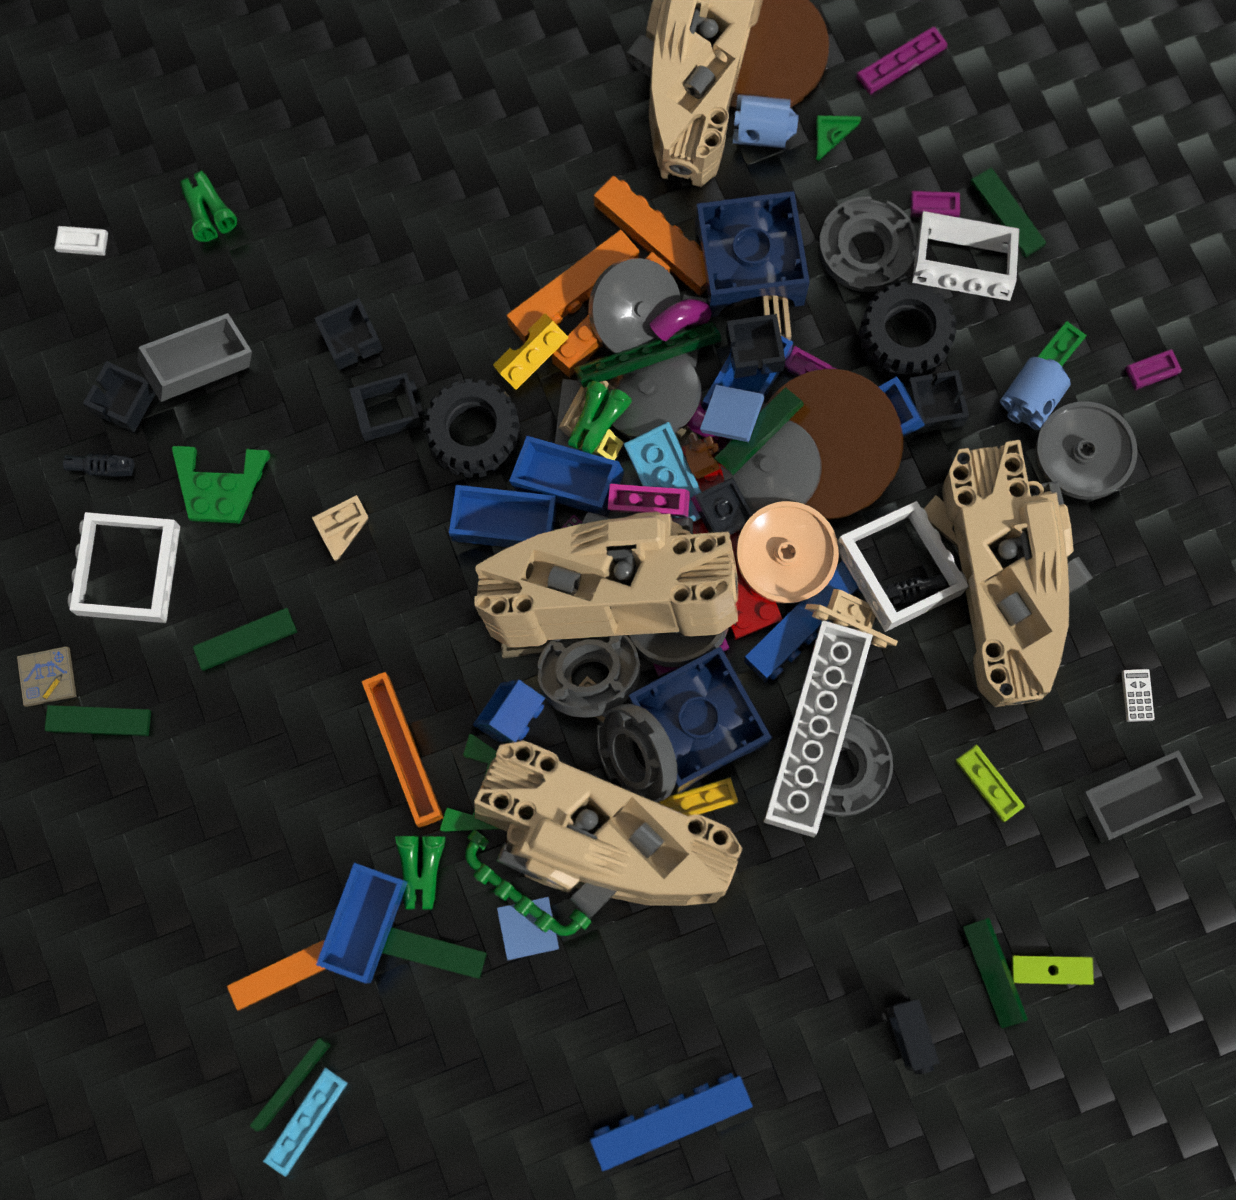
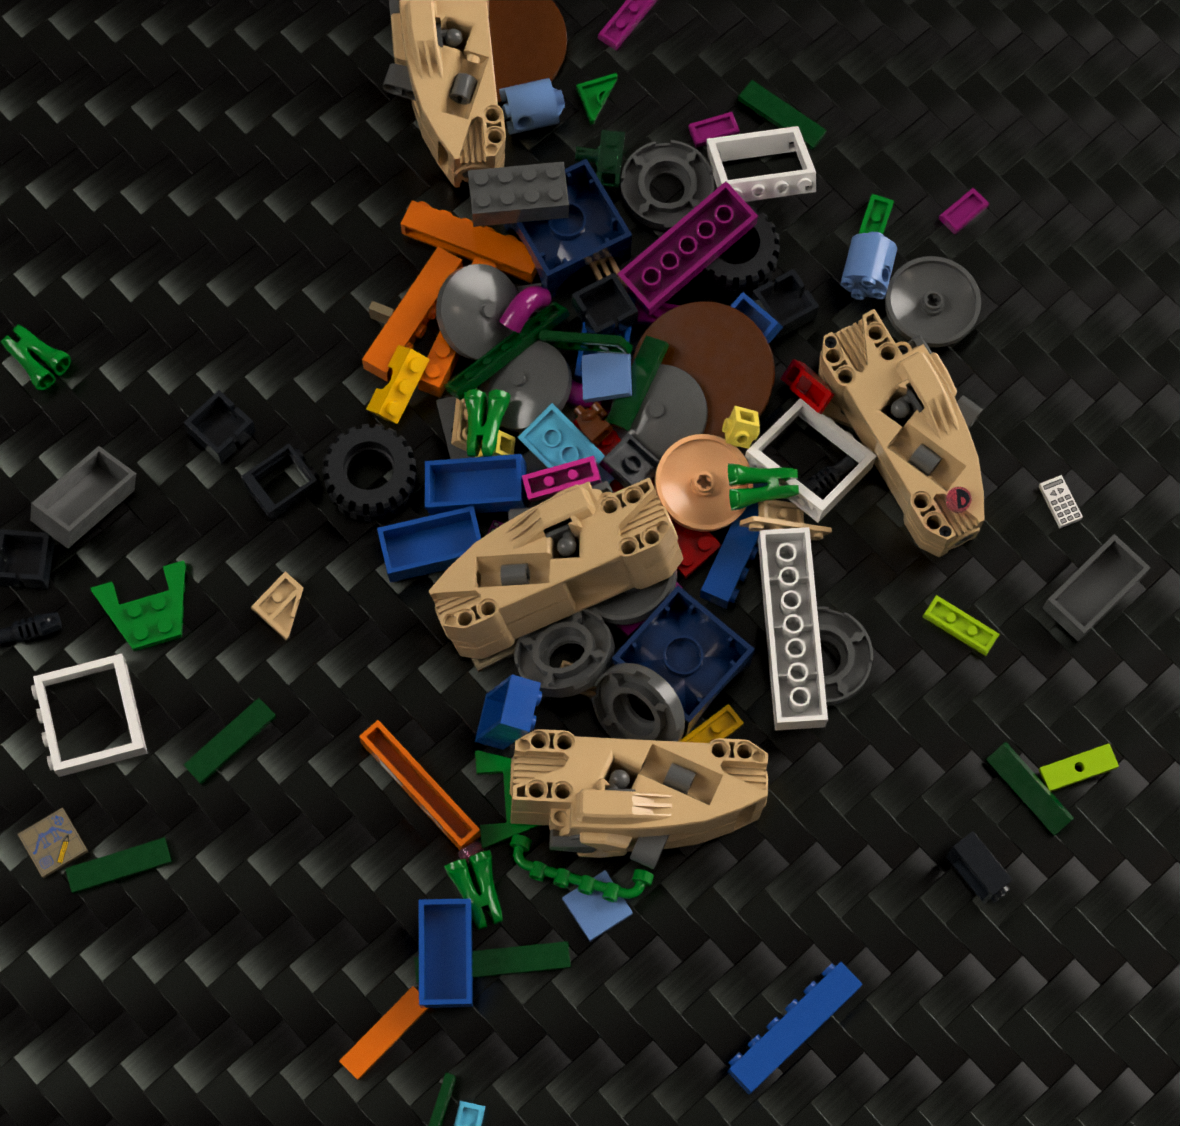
camera: 25 degrees left, 5 degrees down
none -> dark tan tile [369,301,394,324]
none -> clear pink tile [457,841,484,862]
none -> dark grey piece [468,162,569,227]
none -> dark green tile [538,330,633,355]
none -> clear green brick [575,130,625,187]
none -> magenta brick [617,181,758,316]
none -> light yellow brick [722,406,760,449]
none -> green piece [728,463,799,511]
none -> red slope [780,359,835,415]
none -> clear pink tile [946,487,972,513]

